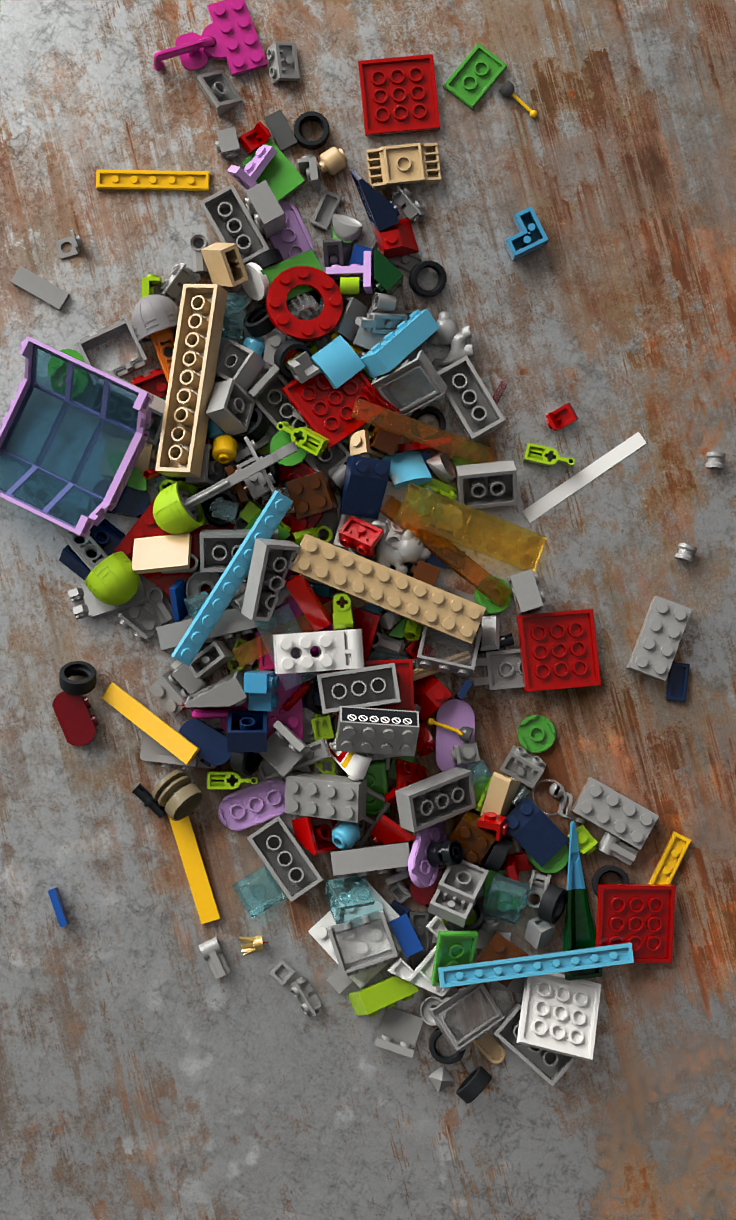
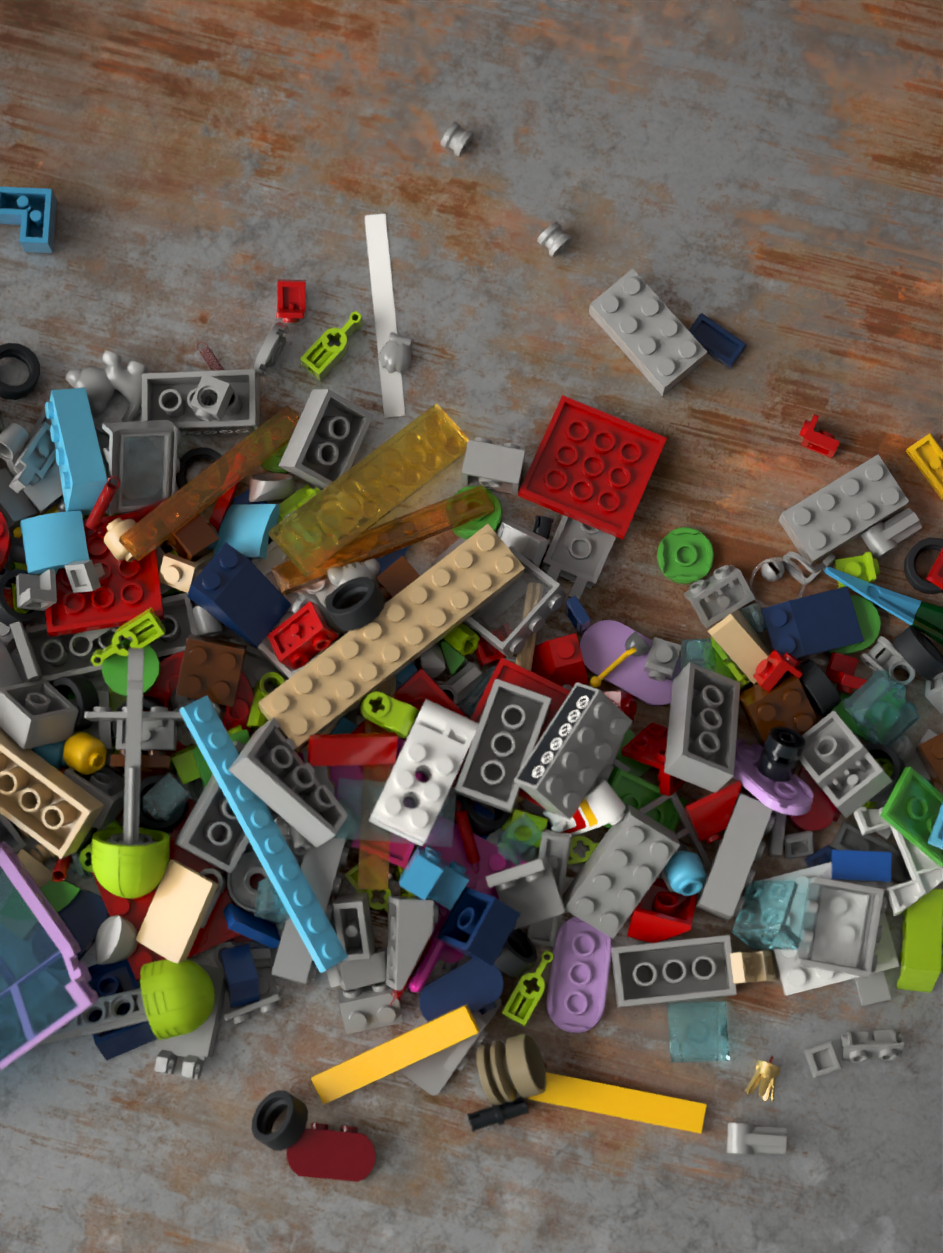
camera: 55 degrees left, 5 degrees down
none -> light grey tile [64,560,105,593]
none -> red piece [84,477,120,536]
none -> light grey piece [95,915,138,964]
none -> tan head [104,518,147,562]
none -> light grey brick [190,373,234,422]
none -> dark blue slope [219,944,260,1008]
none -> light grey tile [254,322,289,377]
none -> black tyre [326,577,385,631]
none -> light grey animal [379,332,414,373]
none -> clear light blue bracket [497,813,542,866]
none -> tan slope [730,951,777,983]
none -> red bracket [799,414,840,458]

